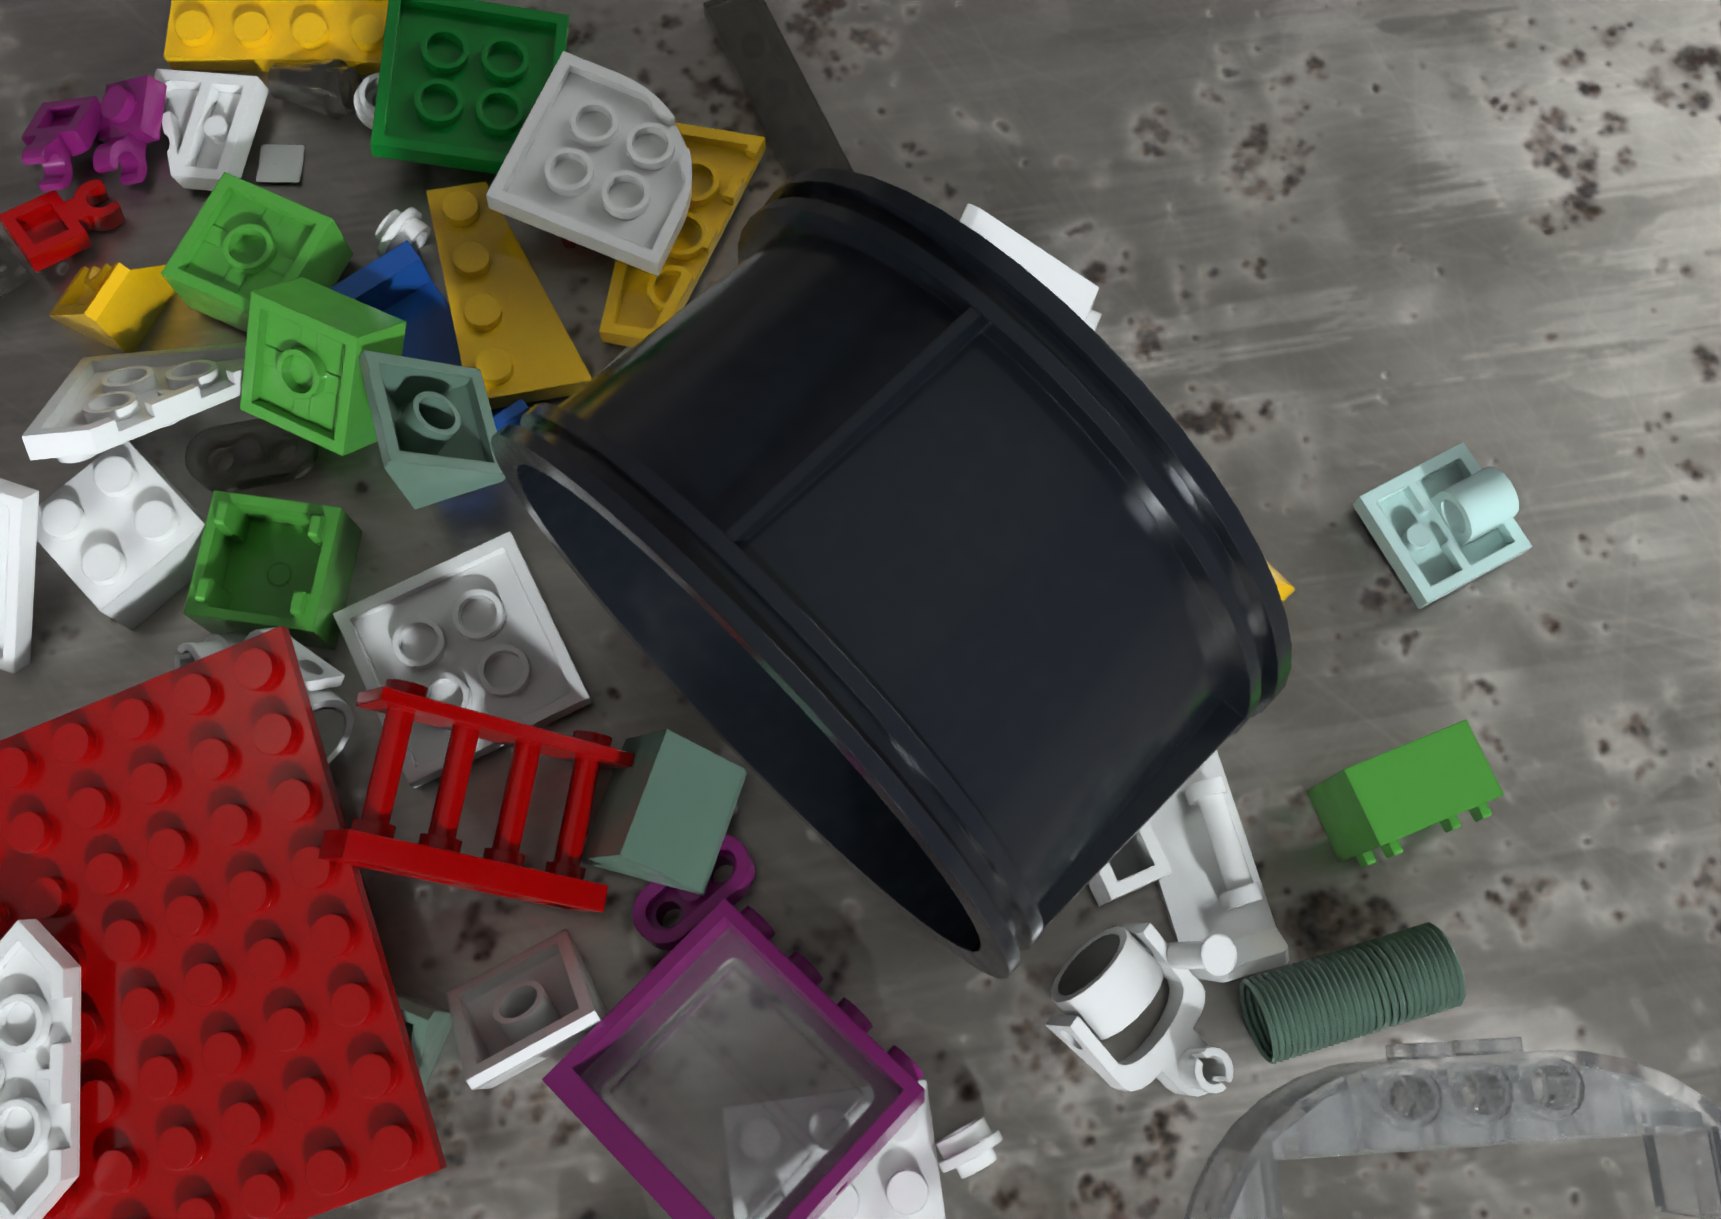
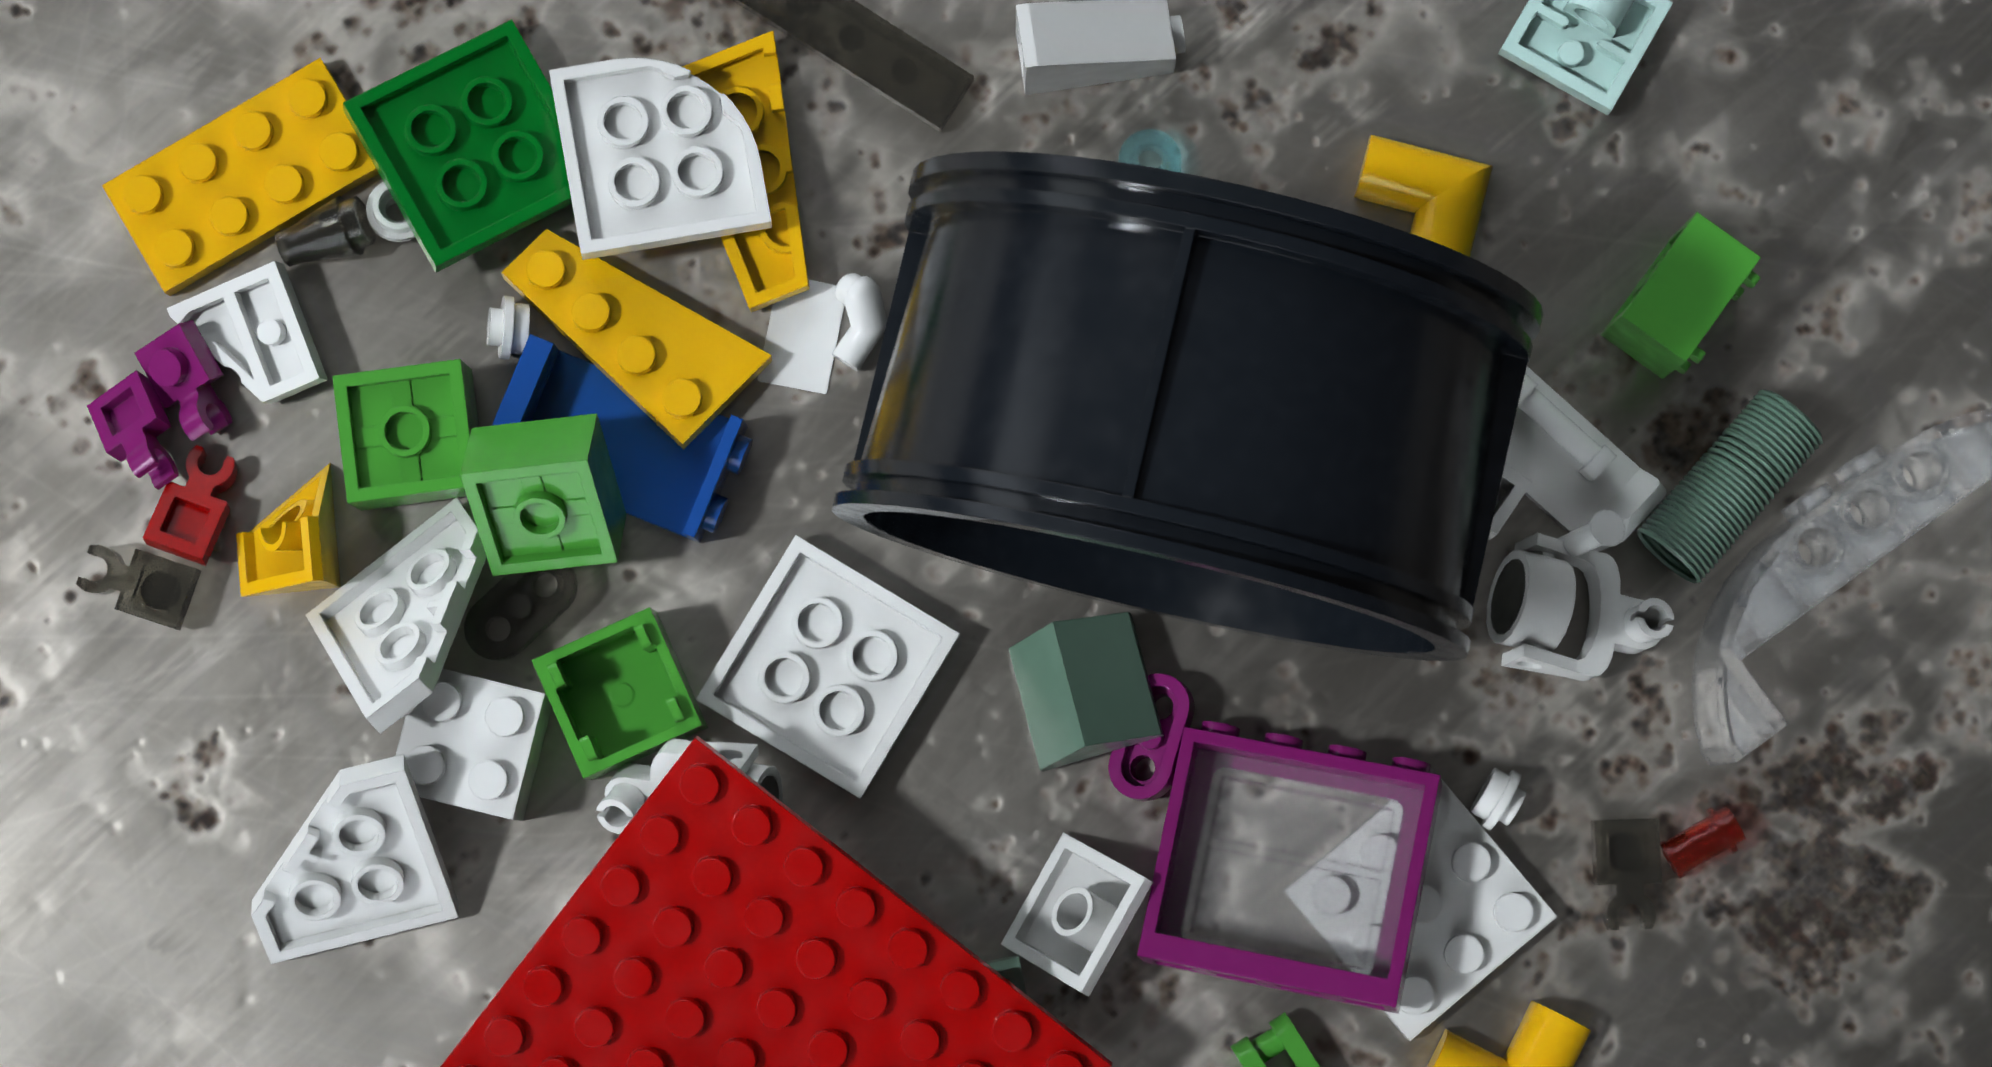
camera: 25 degrees left, 10 degrees up
white sticker [256,144,305,183] -> none
red fence [318,679,634,912] -> none
sand green slope [358,350,505,509] -> none

